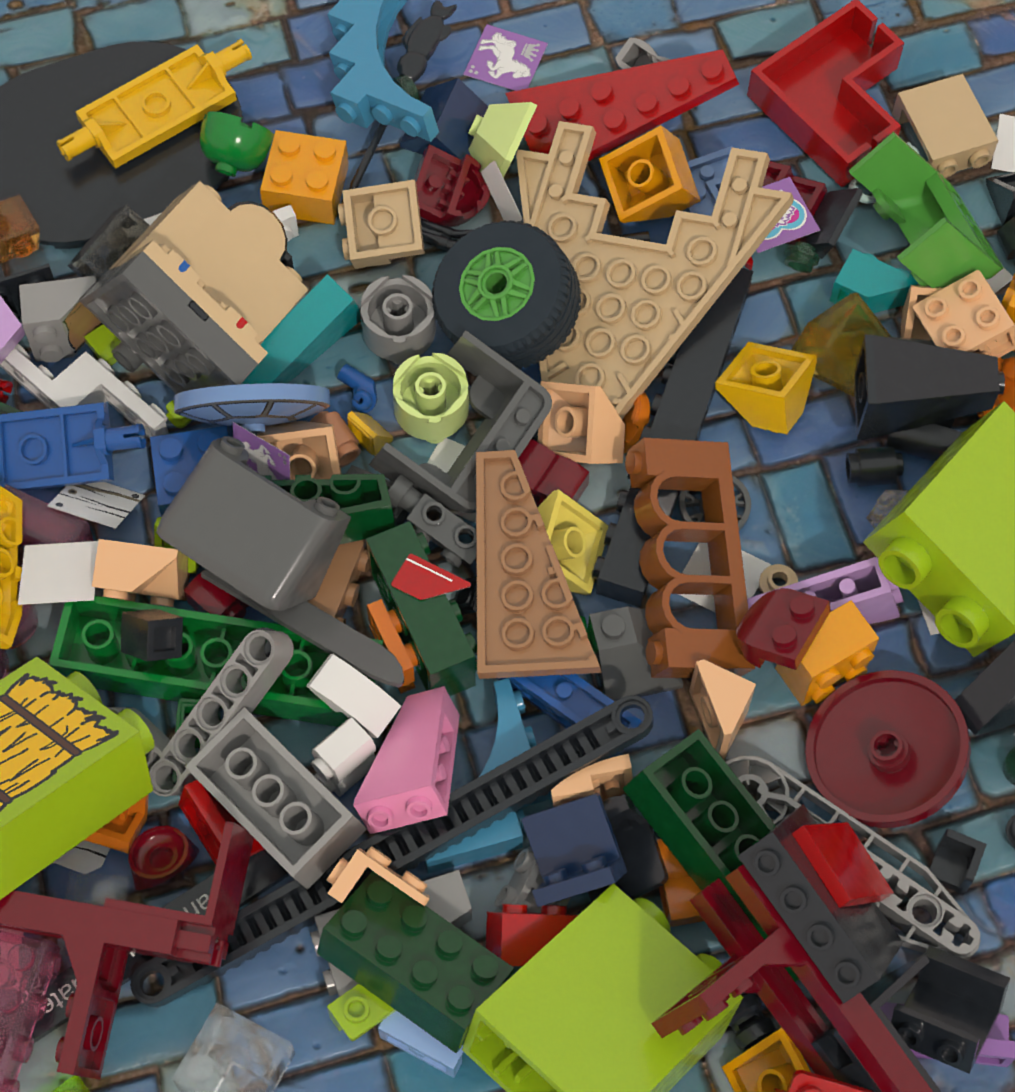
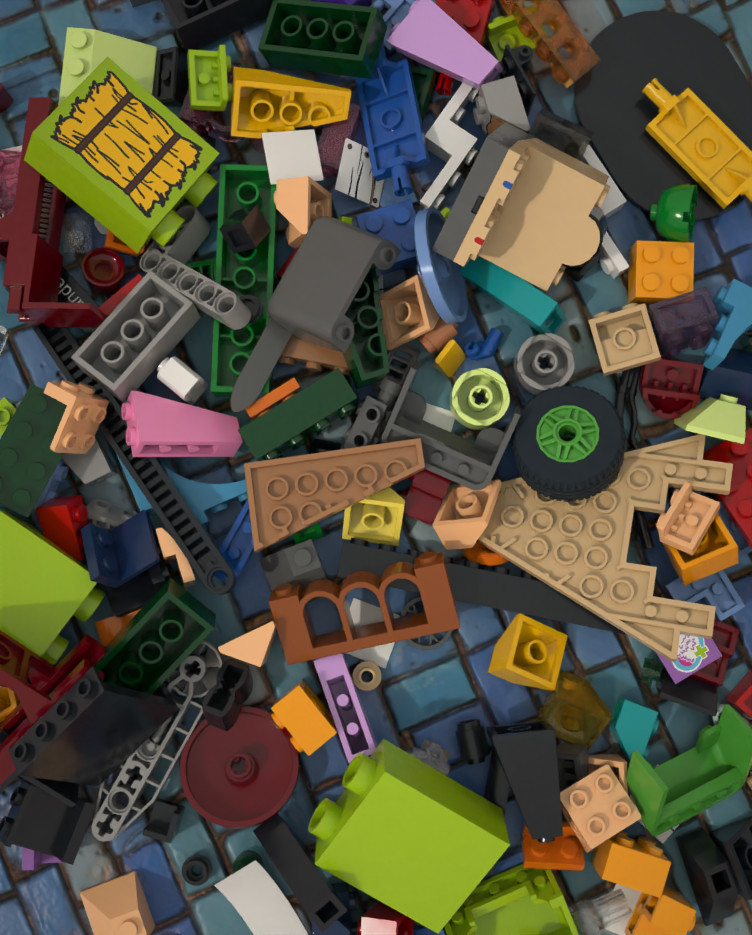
camera: 85 degrees right, 20 degrees up
medium lavender sticker [233,422,290,480] -> none
white slope [306,654,401,738] -> none
red sticker [391,554,471,600] -> none
white sticker [481,161,522,222] -> none
dark red slope [736,588,831,670] -> none
red tile [792,822,894,908] -> none
none -> black brick [202,659,253,731]
none -> clear purple bracket [649,287,719,358]
none -> light nougat bracket [656,481,720,555]

